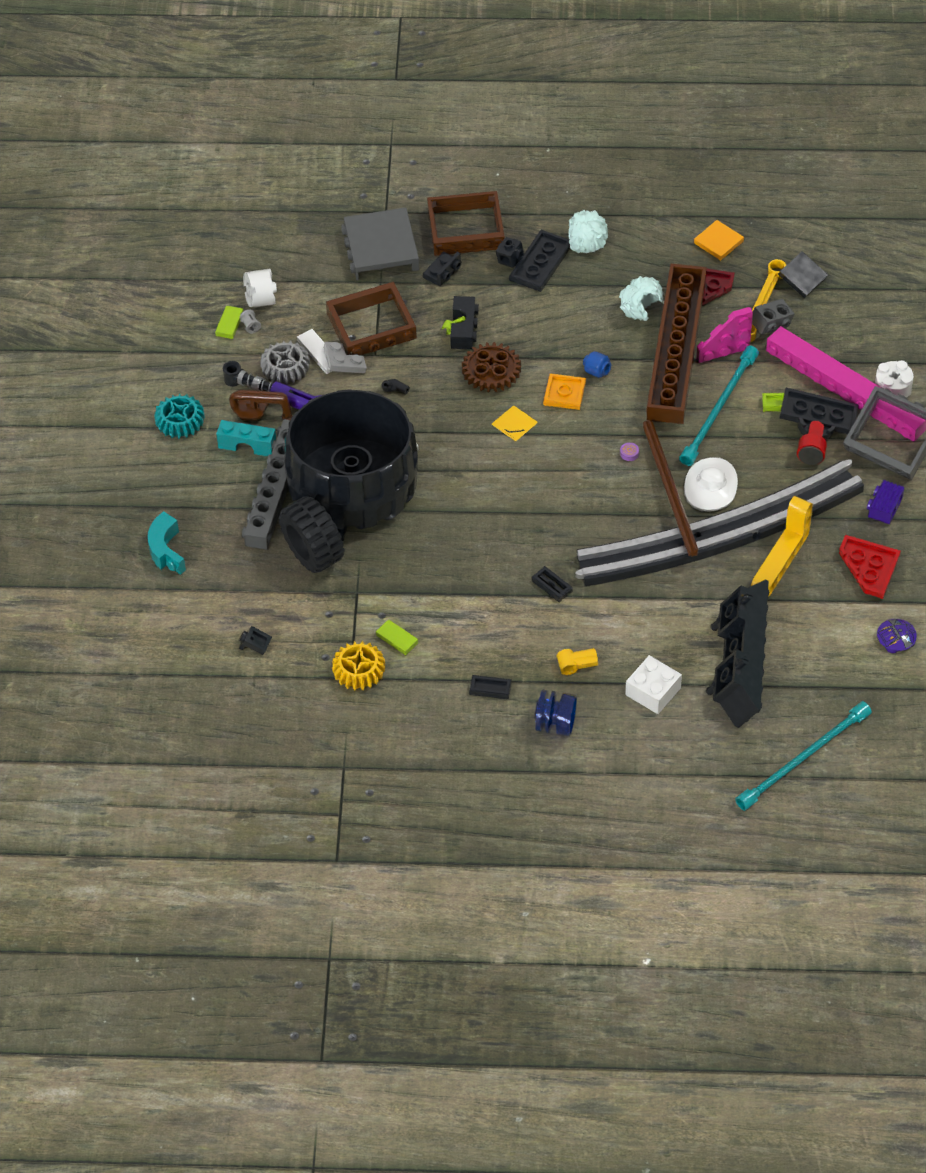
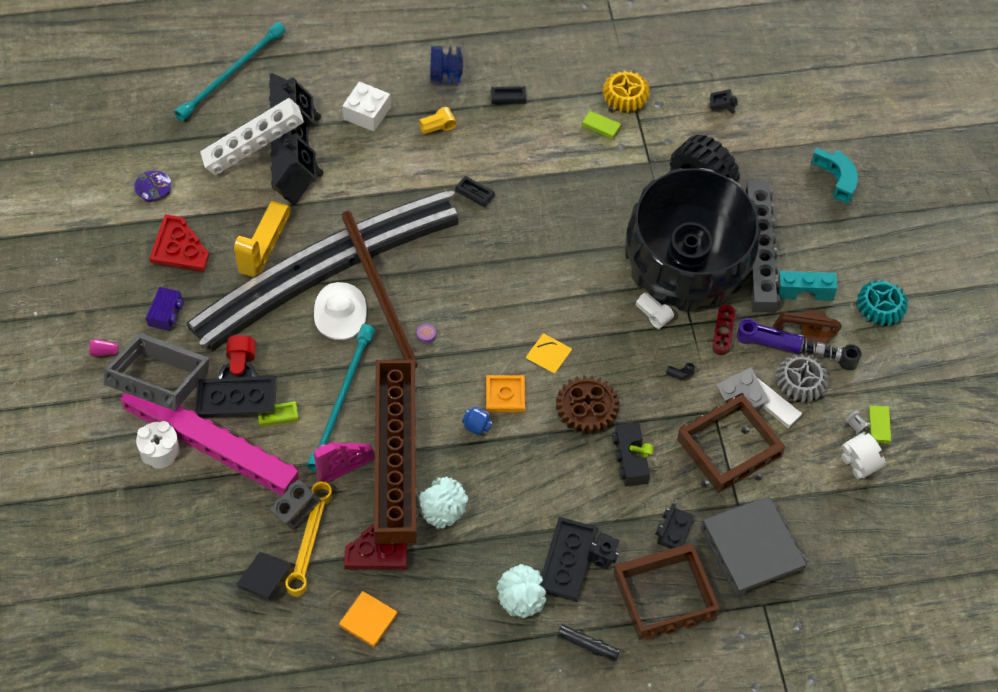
camera: 165 degrees right, 5 degrees up
none -> white brick [200,98,304,175]
none -> black pin [557,624,620,662]

